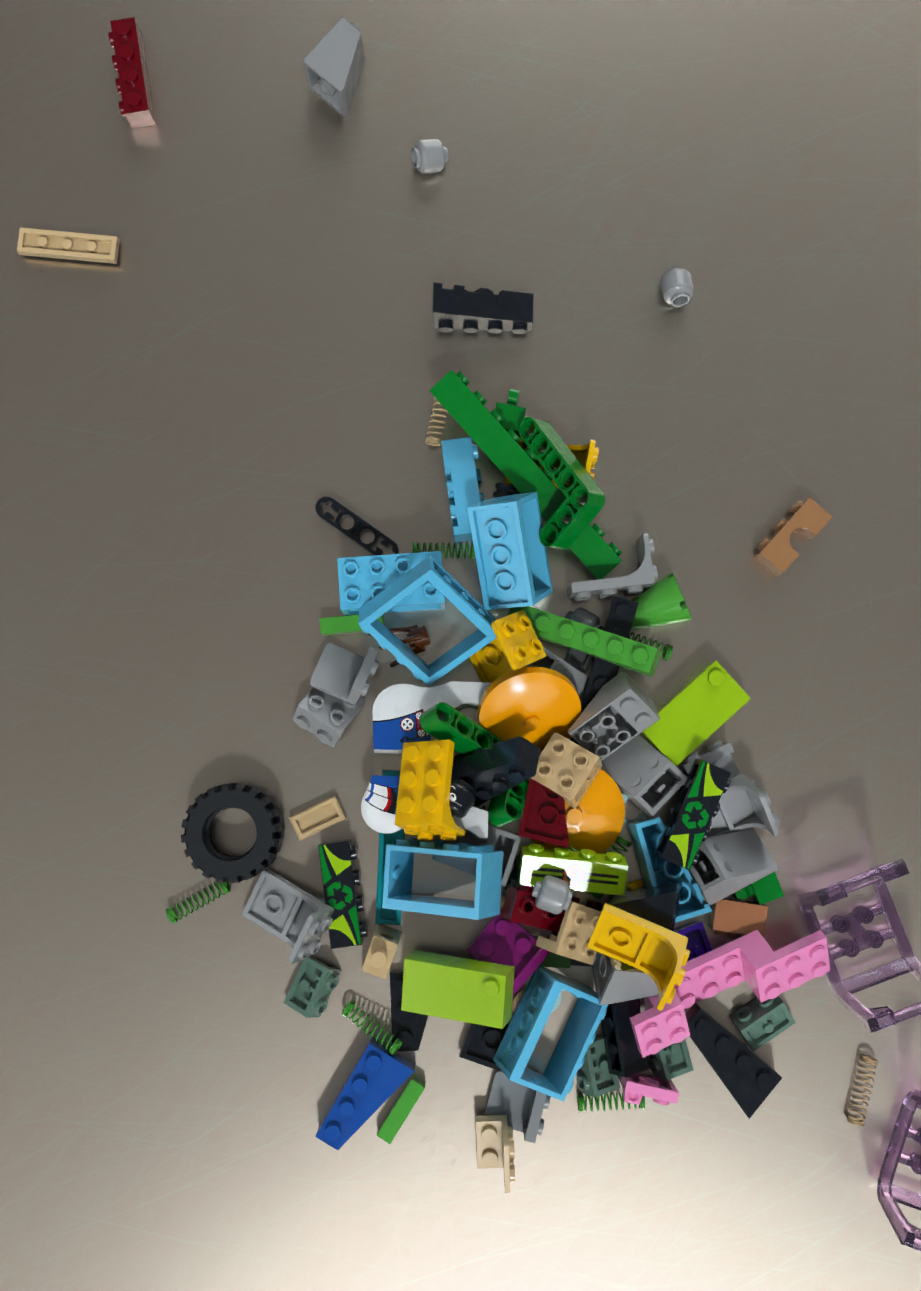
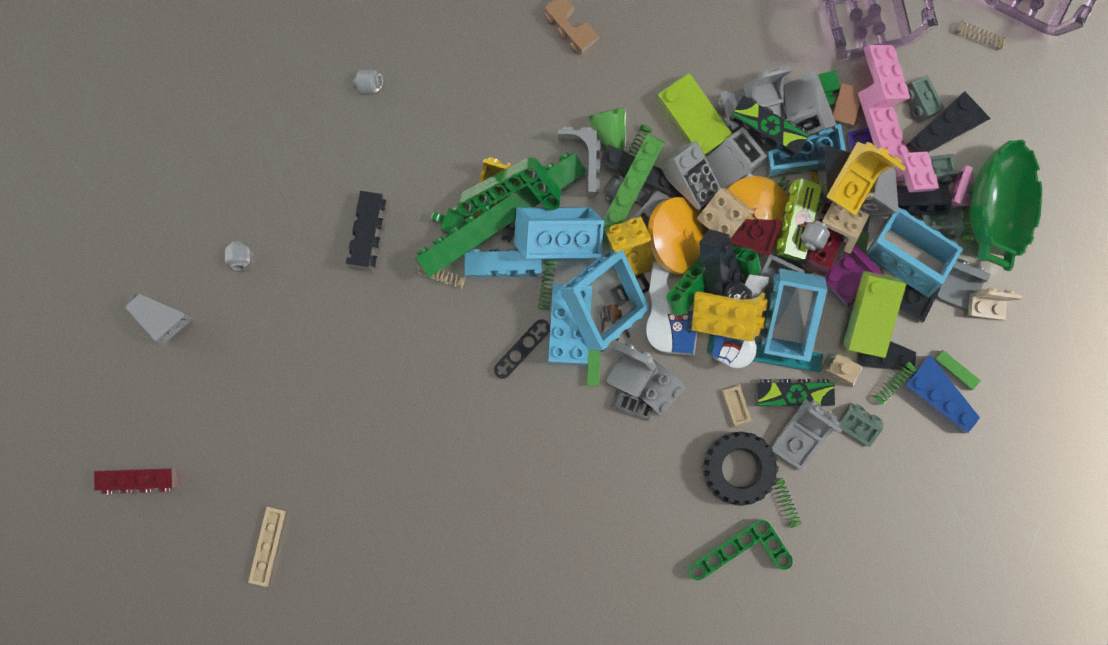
camera: 85 degrees left, 0 degrees up
none -> black slope [610,273,650,307]
none -> black slope [610,389,653,421]
none -> green beam [688,519,793,581]
none -> green windscreen [970,140,1042,271]

